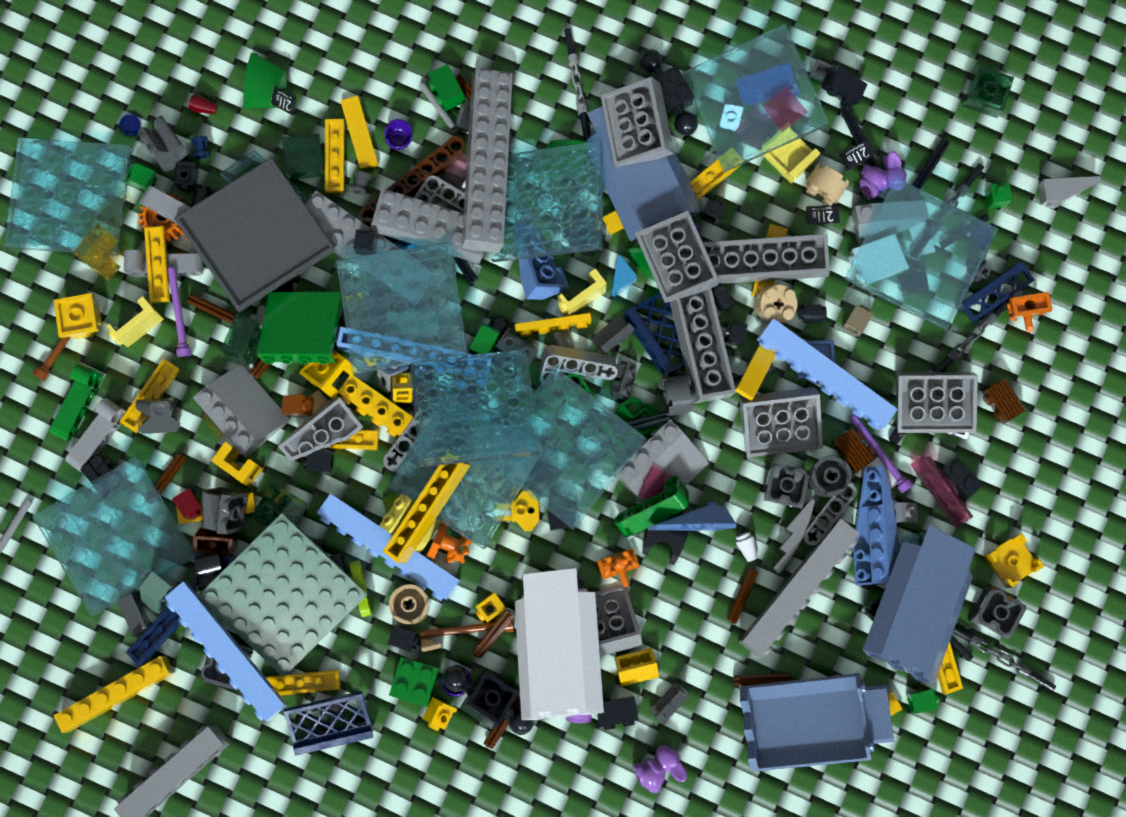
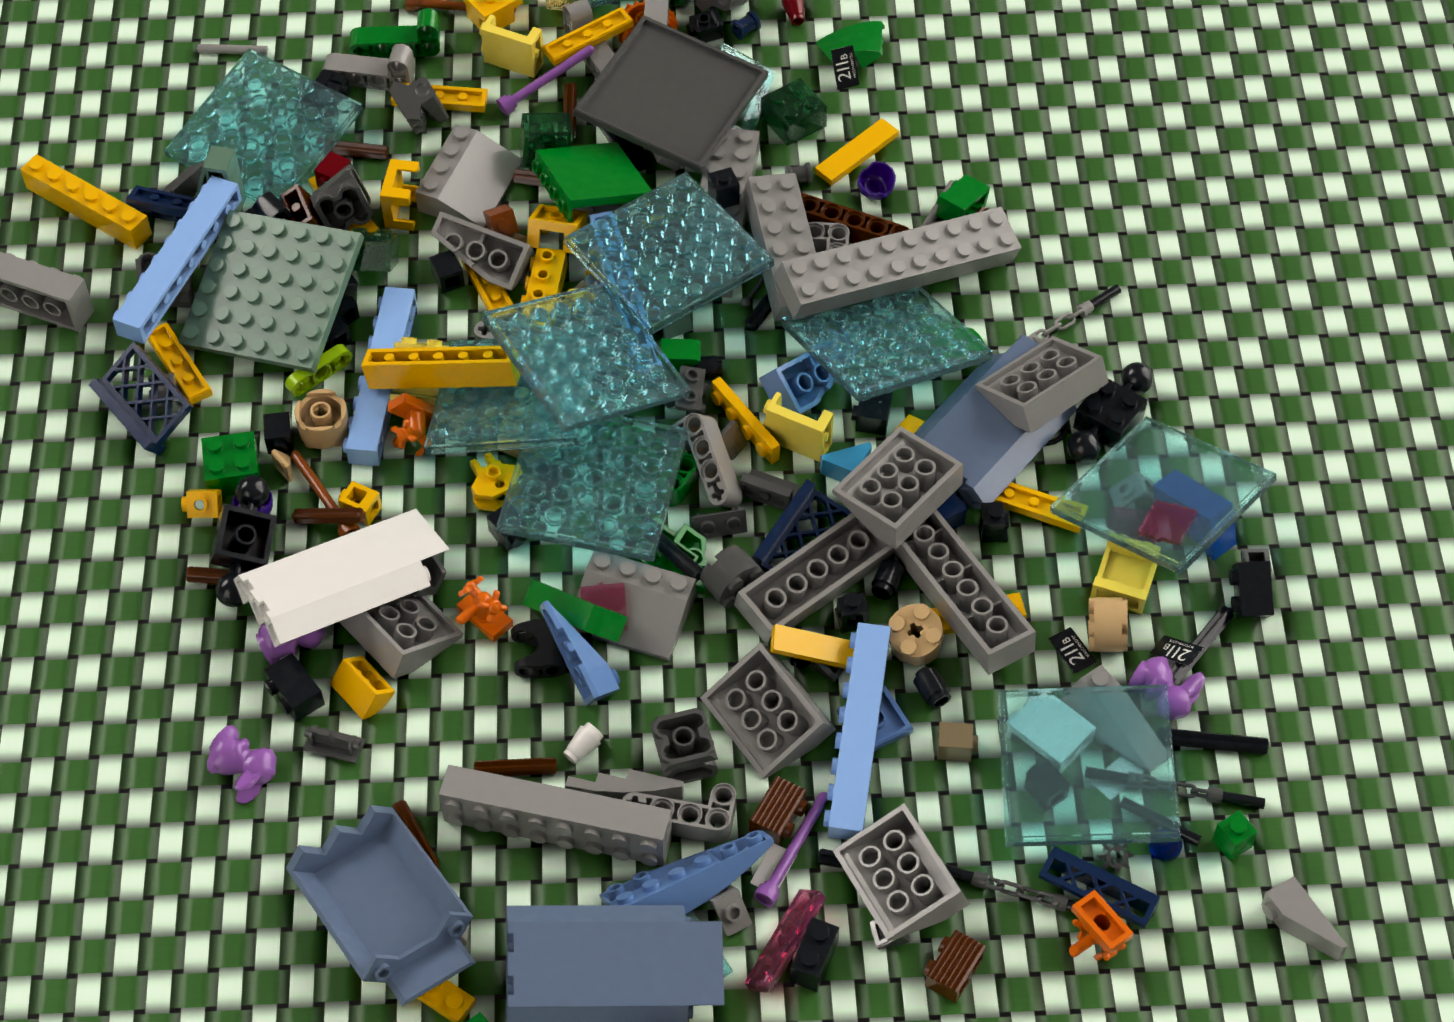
camera: 65 degrees right, 25 degrees down
yellow plate [325,119,345,193] -> none
dark grey brick [809,455,852,497] -> none
clear green brick [962,65,1014,118] -> none

